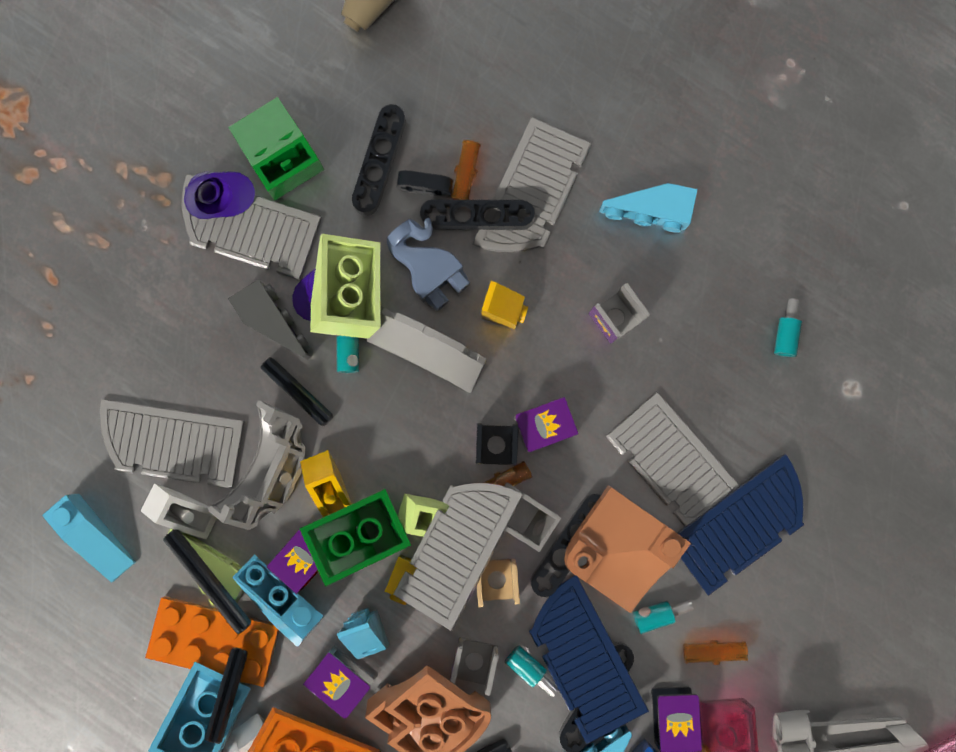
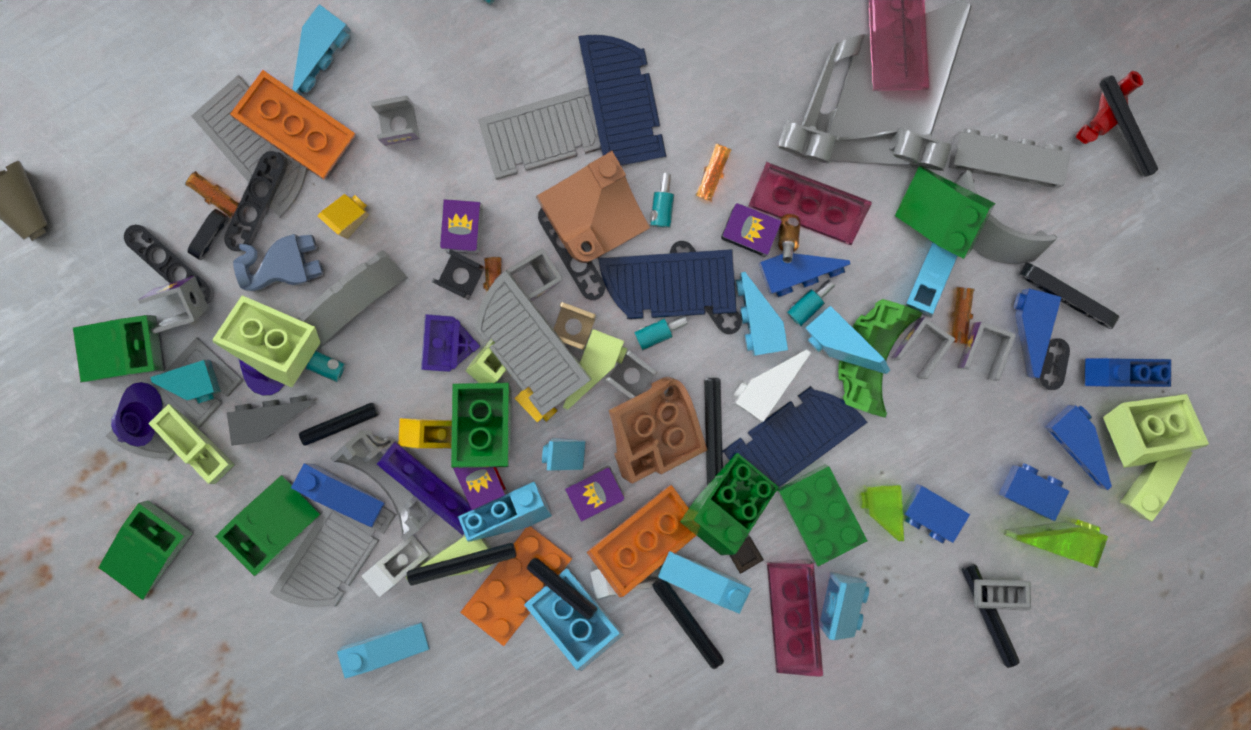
camera: 65 degrees left, 5 degrees up
none -> green slope [98,500,193,600]
none -> light grey piece [138,276,209,334]
none -> yellowish green slope [148,404,235,484]
none -> teal slope [150,360,221,404]
none -> green slope [215,475,321,577]
none -> orange plate [230,70,356,180]
none -> blue slope [291,463,385,527]
none -> dark purple tile [377,442,472,535]
none -> dark purple slope [421,314,480,372]
none -> yellowish green slope [563,329,627,409]

